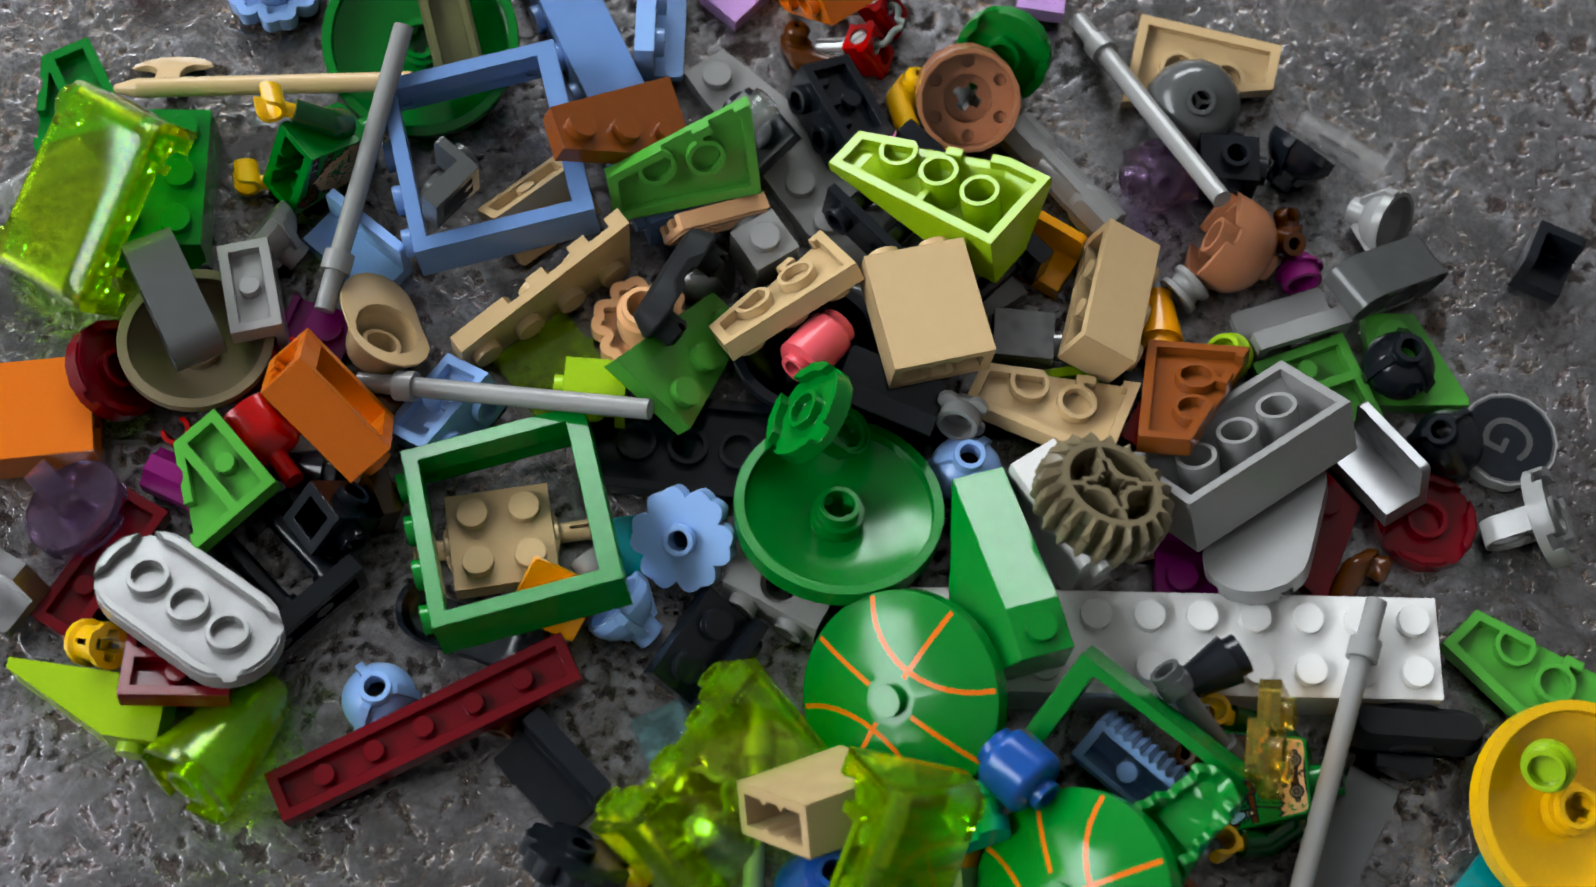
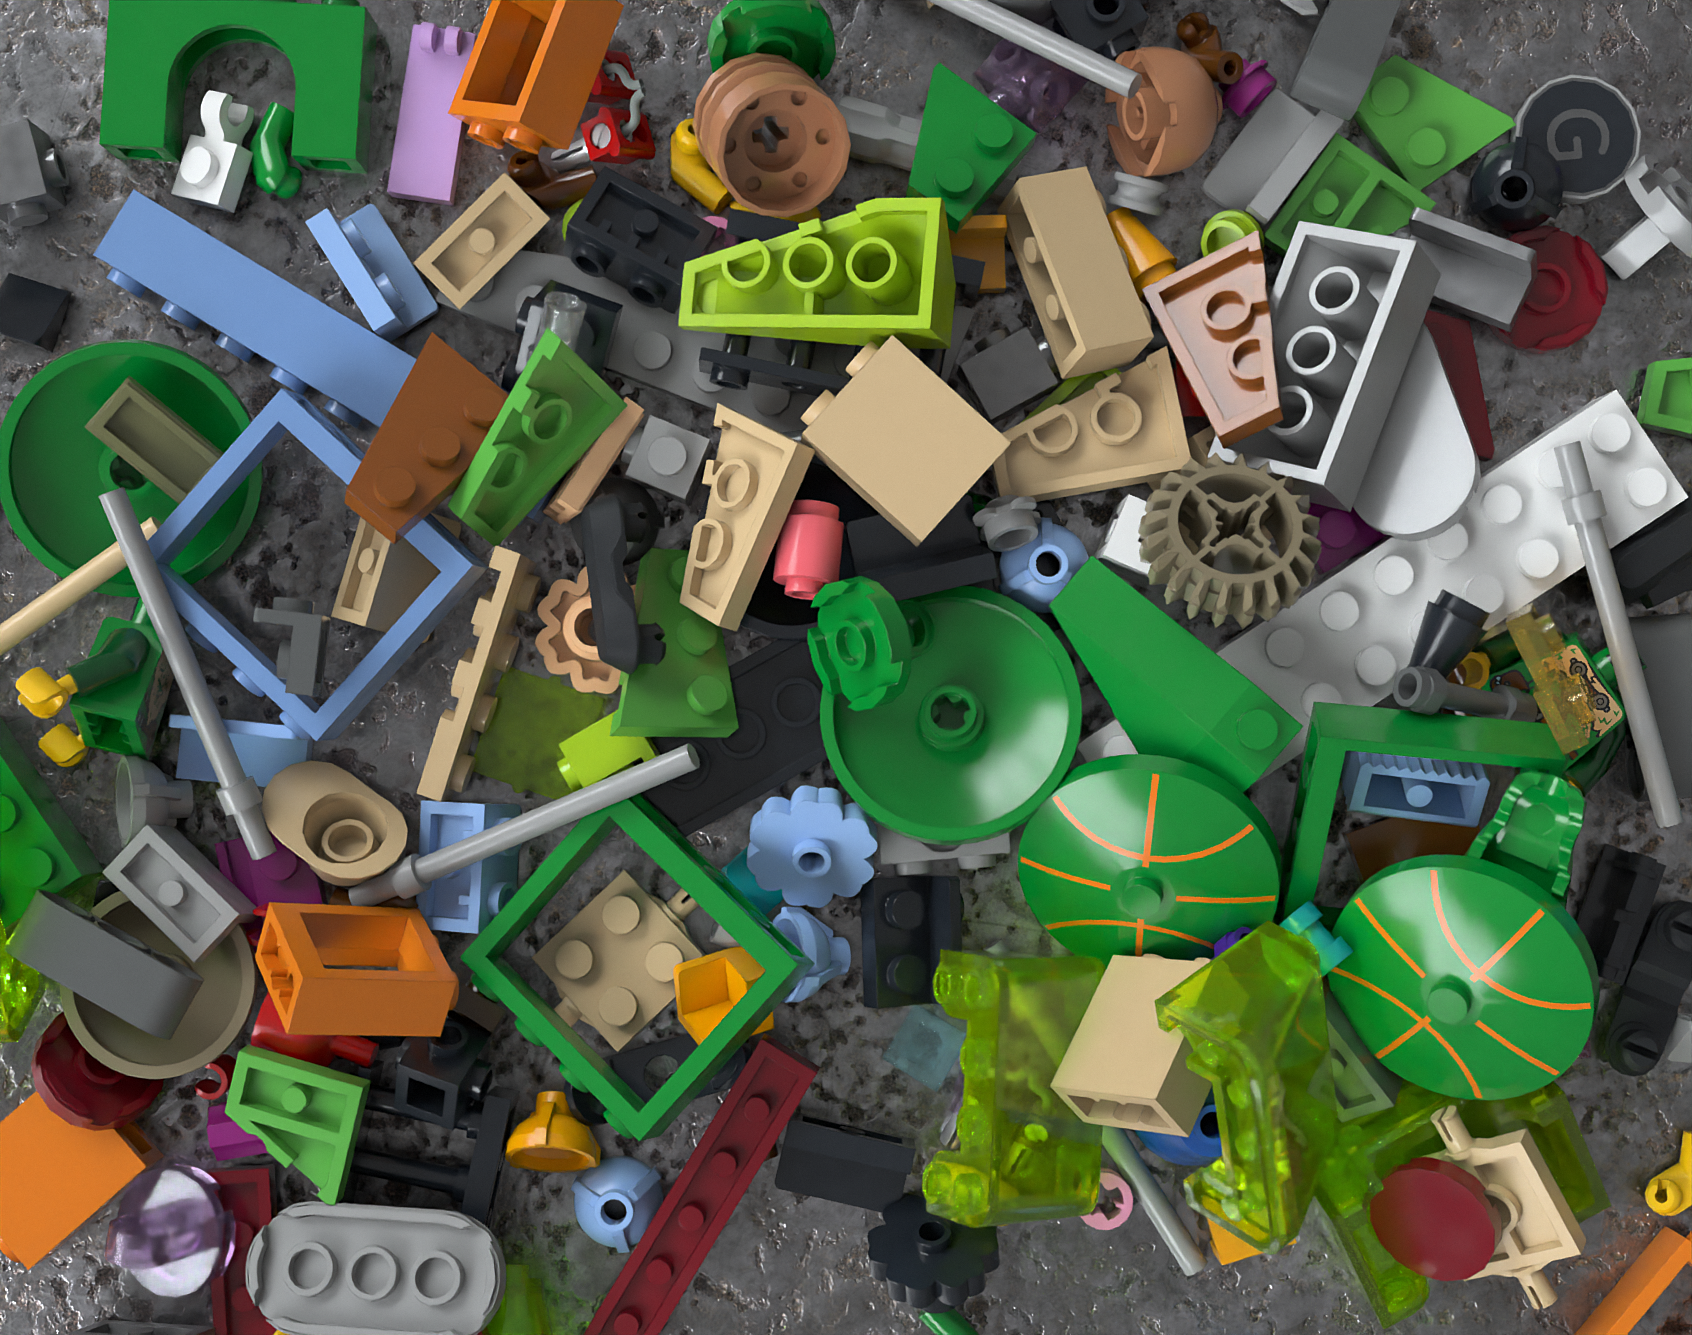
camera: 25 degrees left, 20 degrees up
blue head [977,728,1061,812] -> none
reddish brown arm [1328,548,1393,596] -> none
black piece [1361,327,1436,400] -> none
none -> tan panel [413,172,550,310]
none -> light orange piece [505,1091,601,1173]
none -> green wing [906,62,1037,234]

